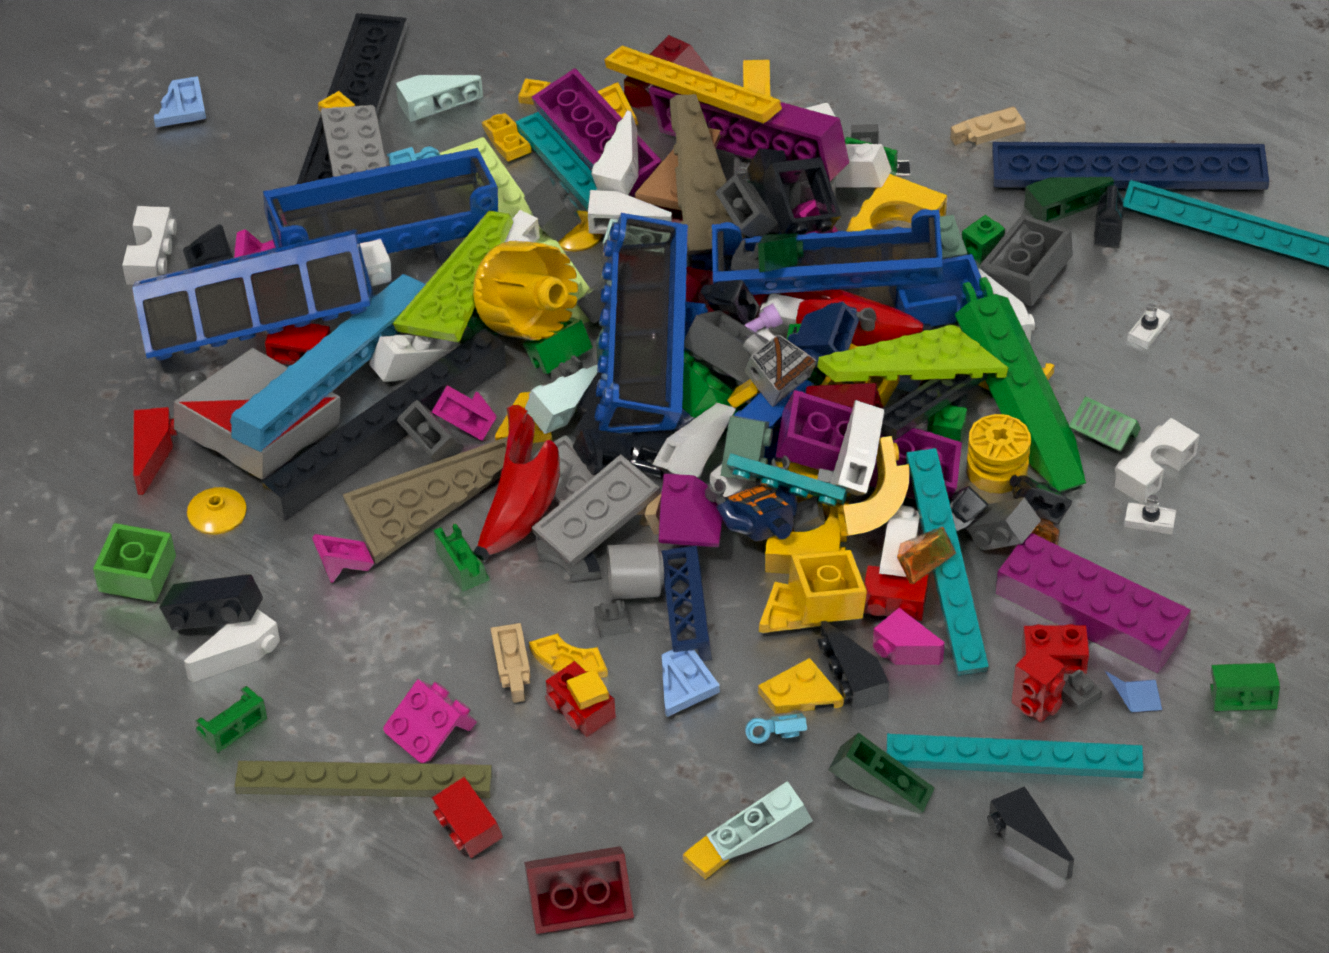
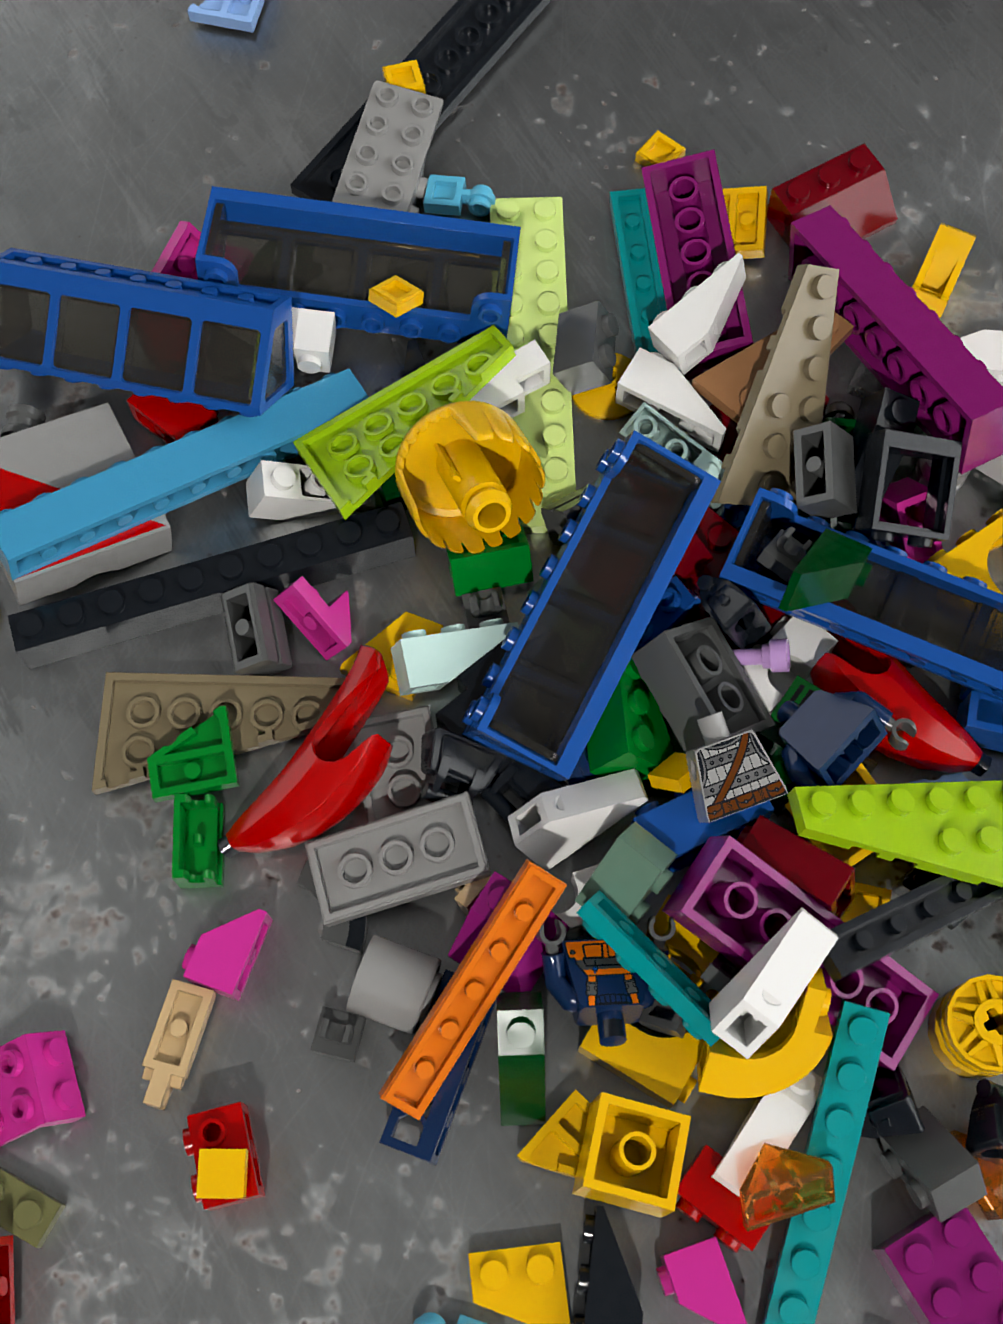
camera: 25 degrees right, 20 degrees up
white arch [122,206,177,285] -> none
black piece [183,224,233,268] -> none
dark pink slope [312,534,374,583] -> none
light aqua slope [396,75,483,122] -> none
yellow slope [481,113,531,162] -> none
yellow tile [529,633,608,678] -> none
yellow plate [604,46,782,124] -> none
light blue wing [662,649,720,717] -> none
green brick [927,405,967,443] -> none
none -> green wing [147,705,240,803]
none -> dark pink slope [182,909,273,1001]
none -> yellow tile [368,275,424,318]
none -> orange tile [379,859,567,1120]
none -> dark green slope [496,991,546,1126]

